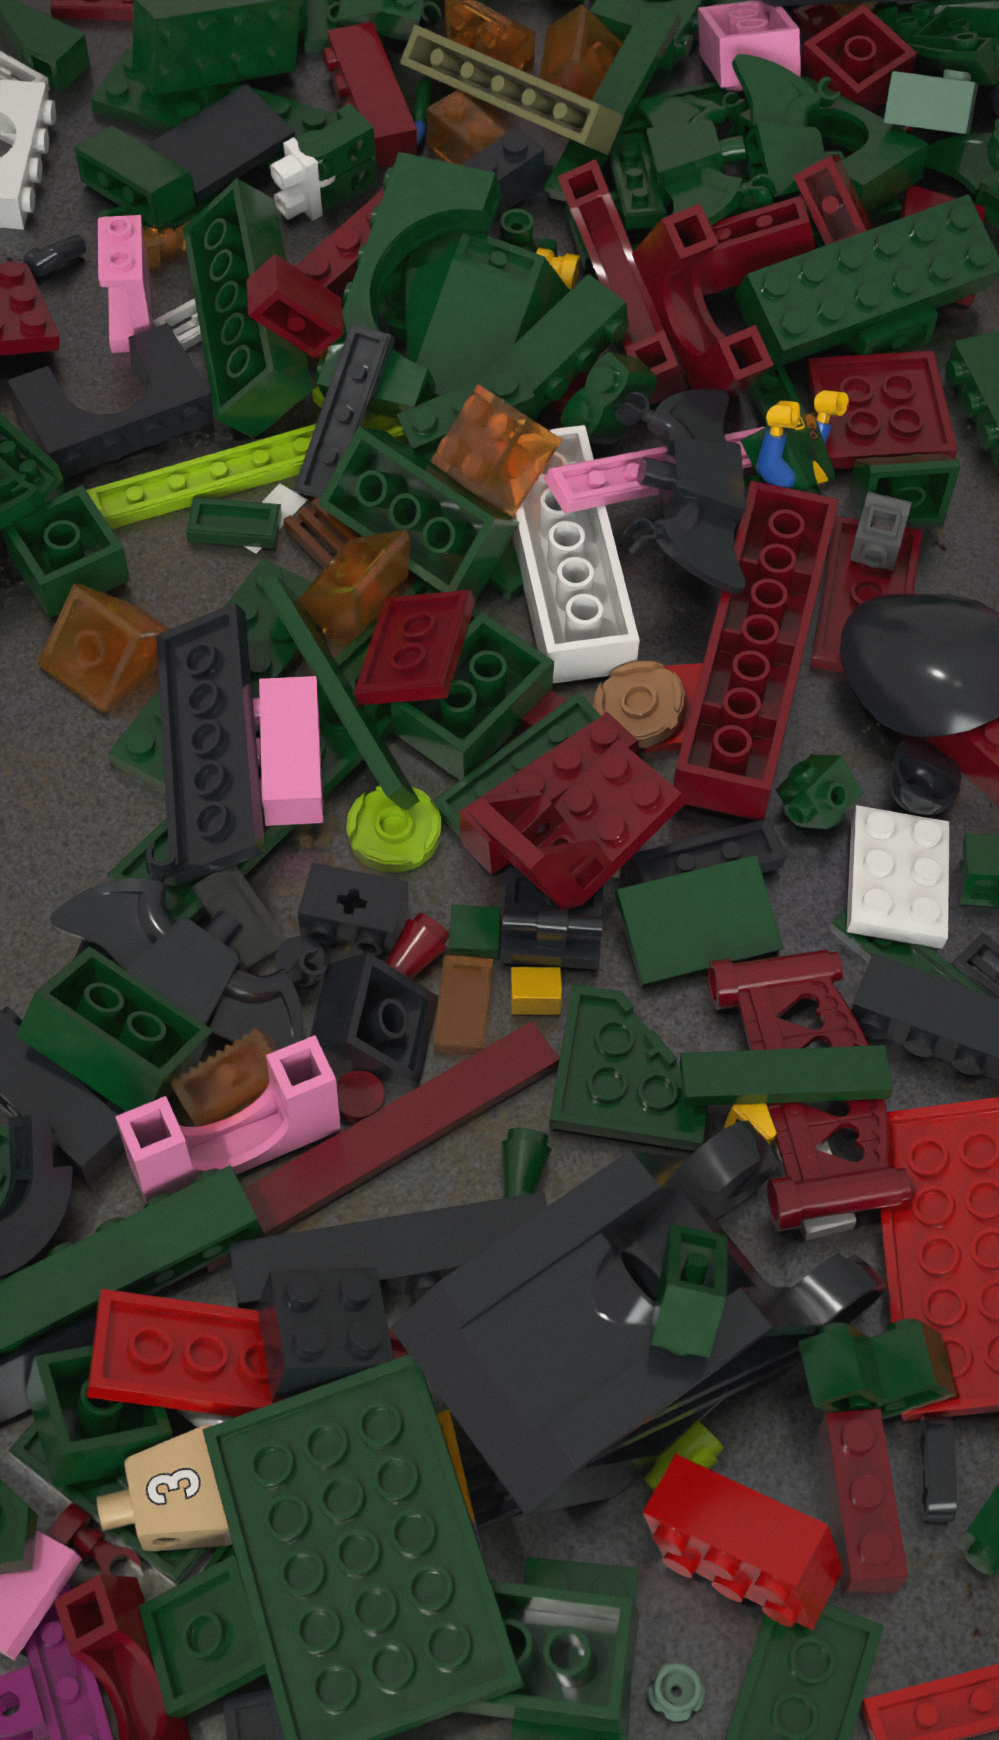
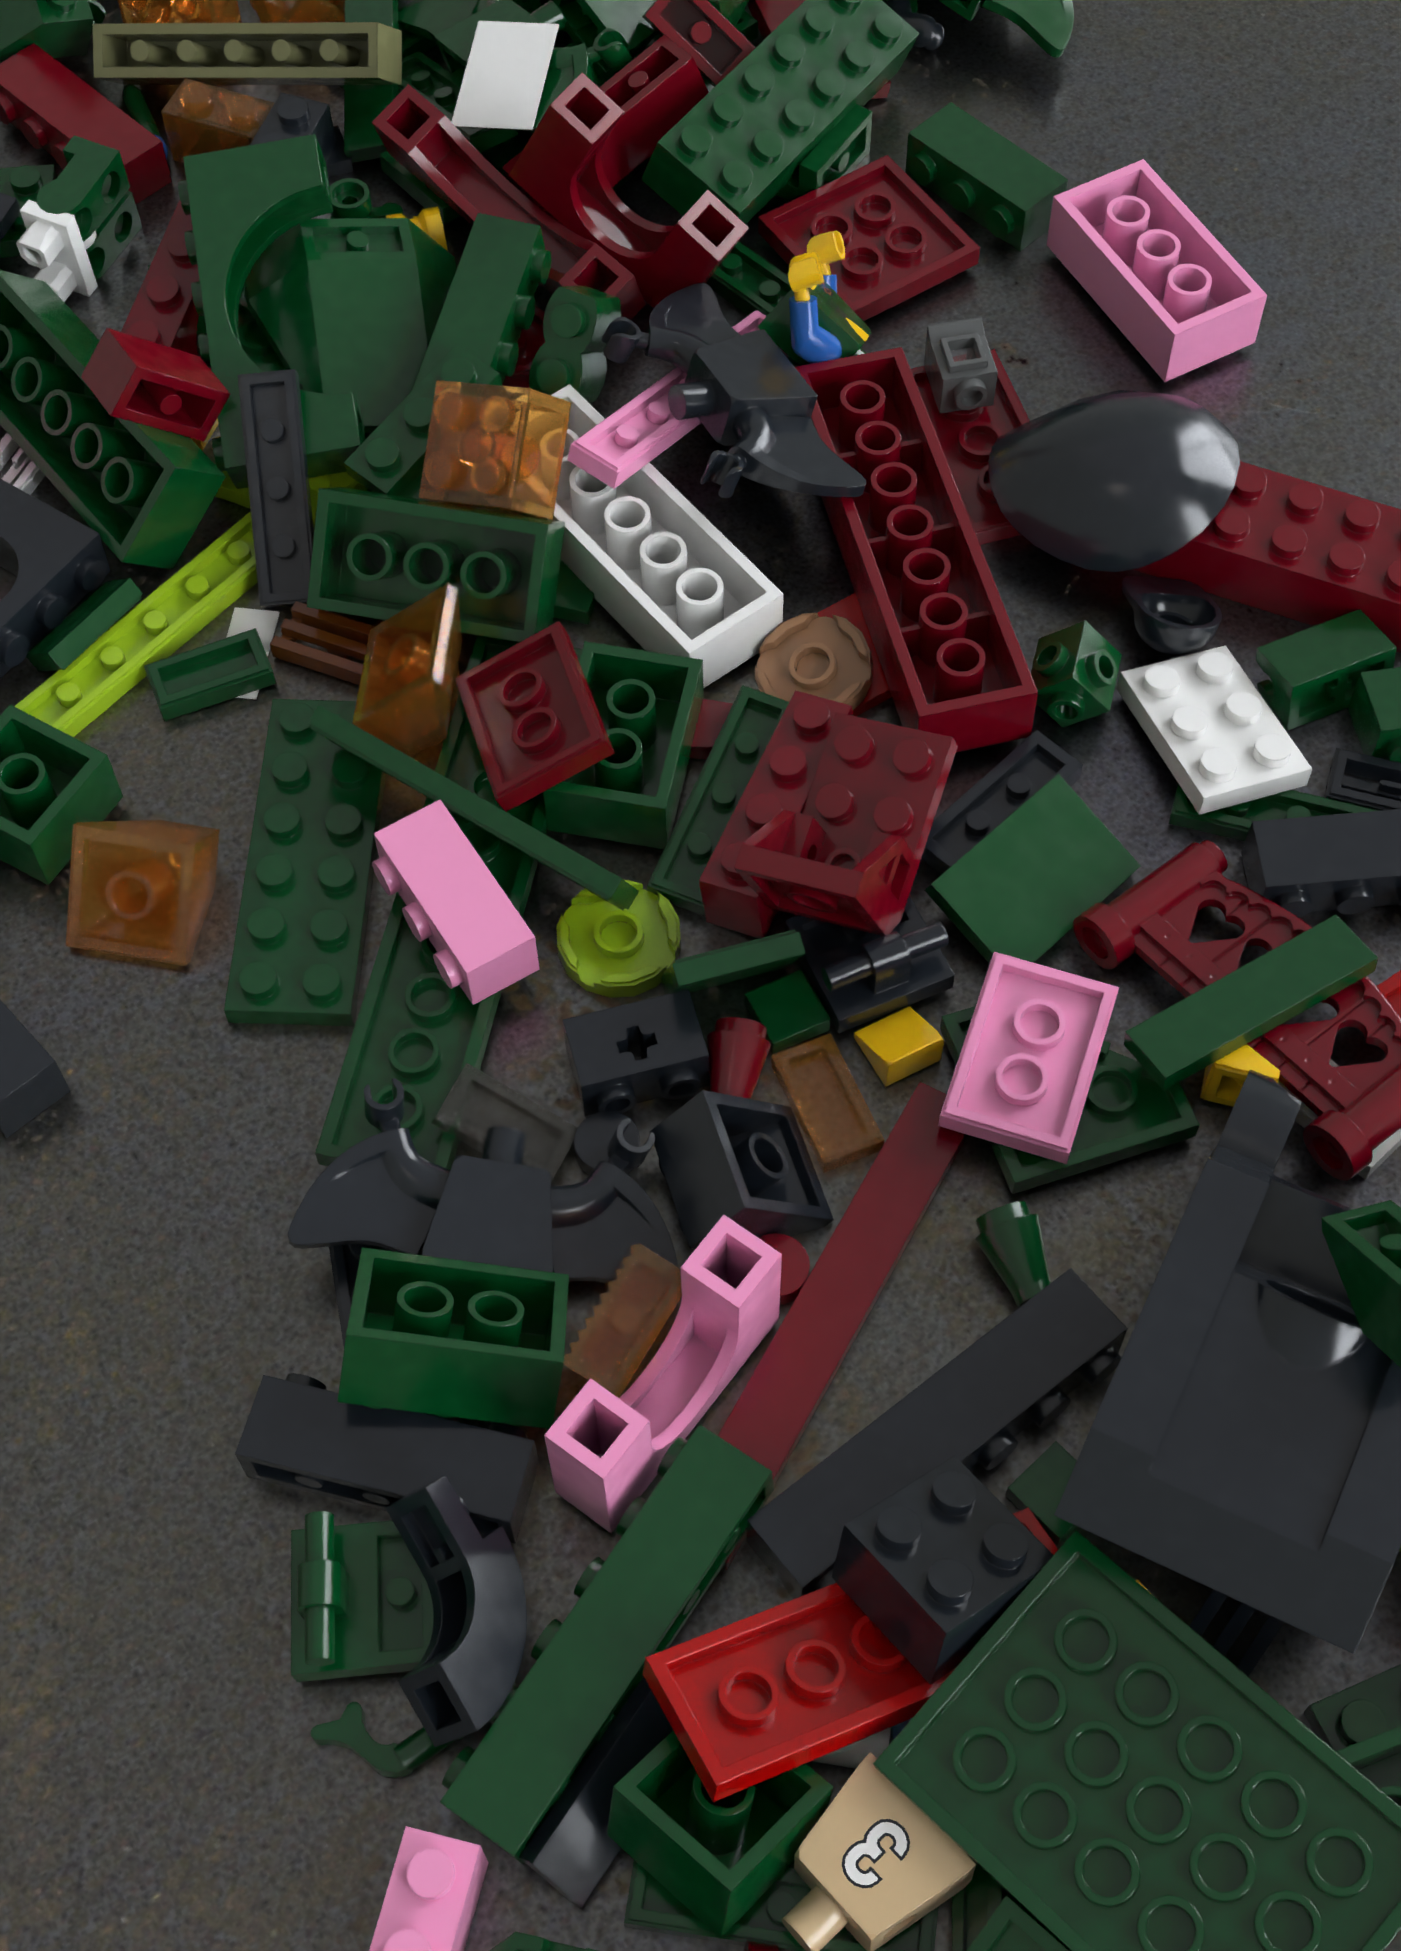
camera: 25 degrees left, 0 degrees up
black plate [156,603,265,884] -> none
dark green slope [849,454,960,526] -> none
none -> dark green tile [26,578,143,672]
none -> white sticker [451,21,559,130]
none -> dark green tile [661,929,805,995]
none -> bright pink tile [938,952,1119,1164]

